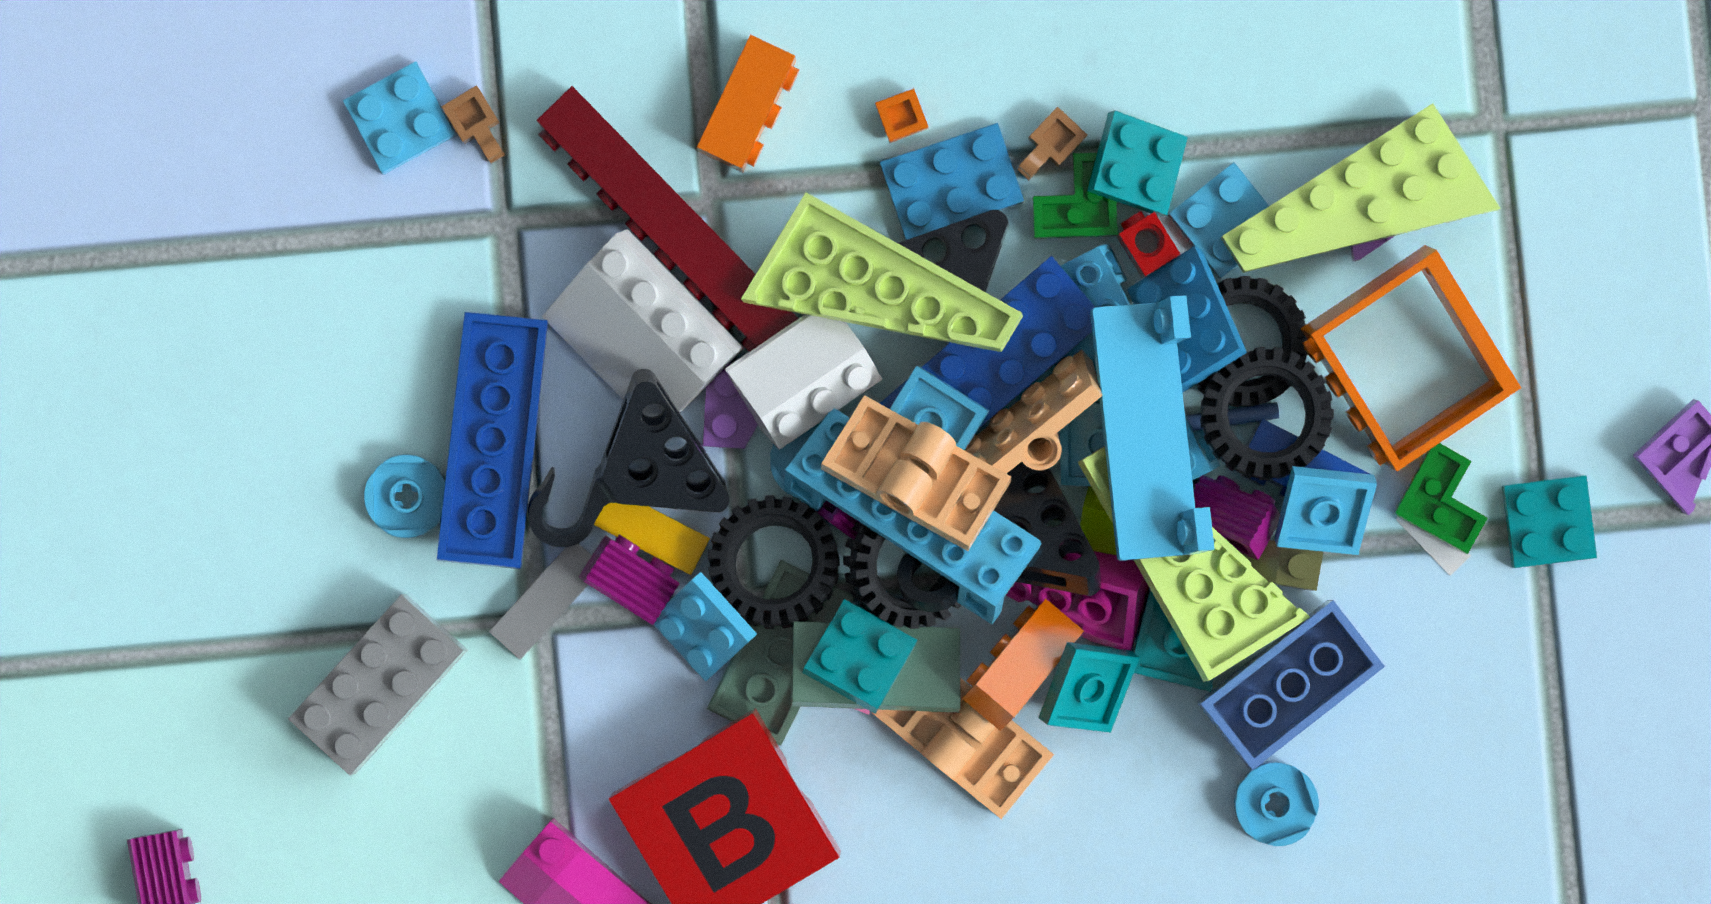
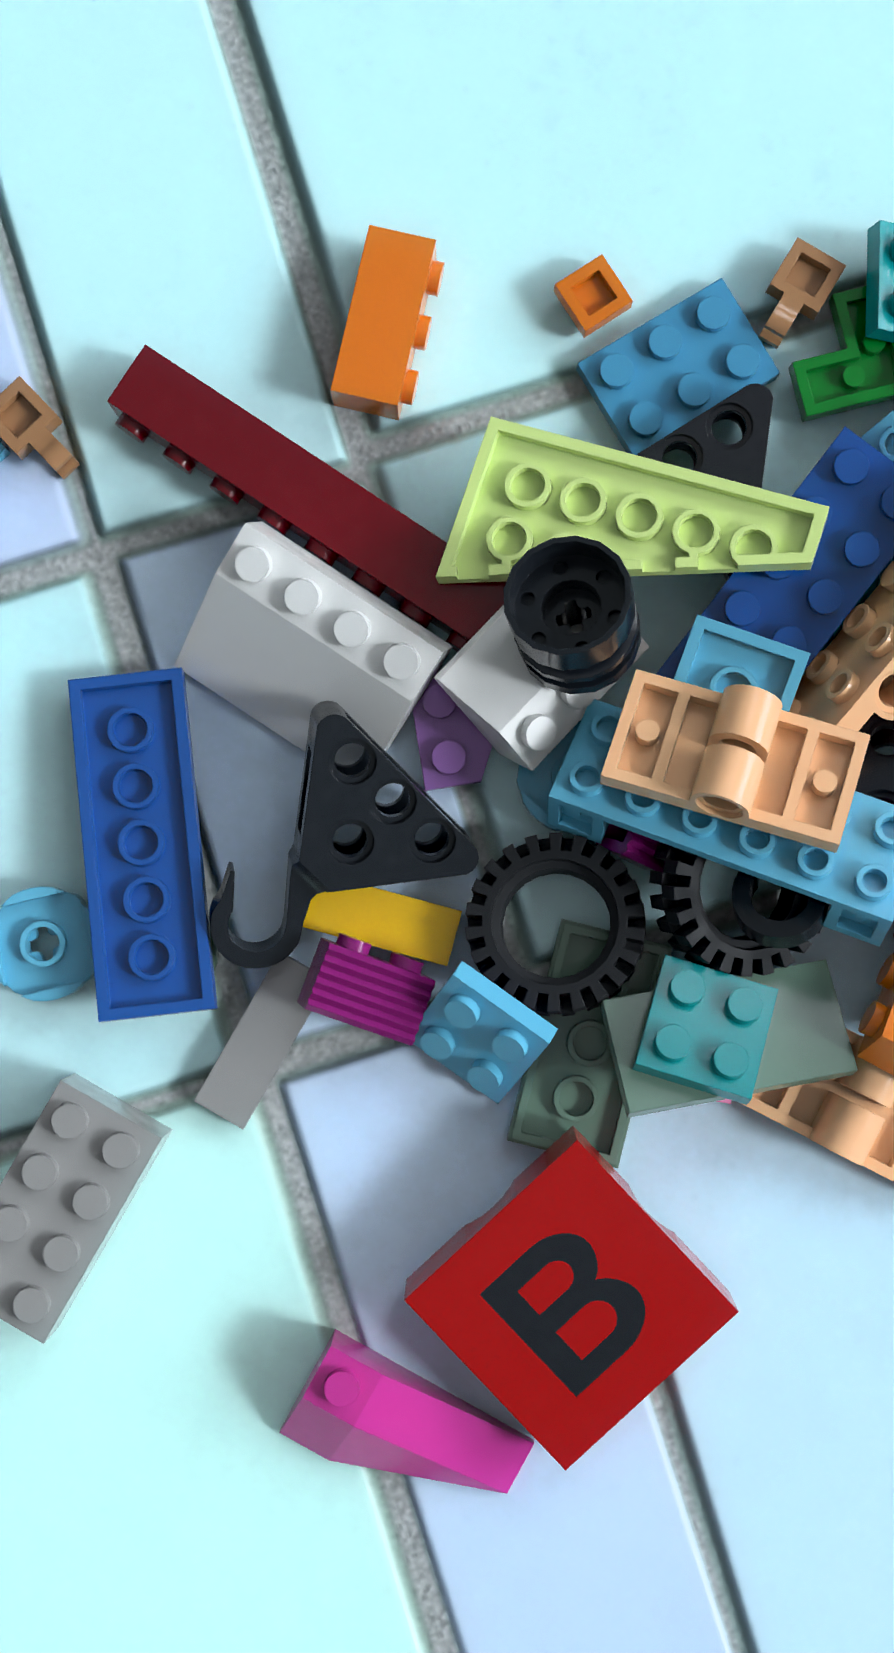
camera: 10 degrees left, 0 degrees up
none -> black wheel [503,536,641,694]

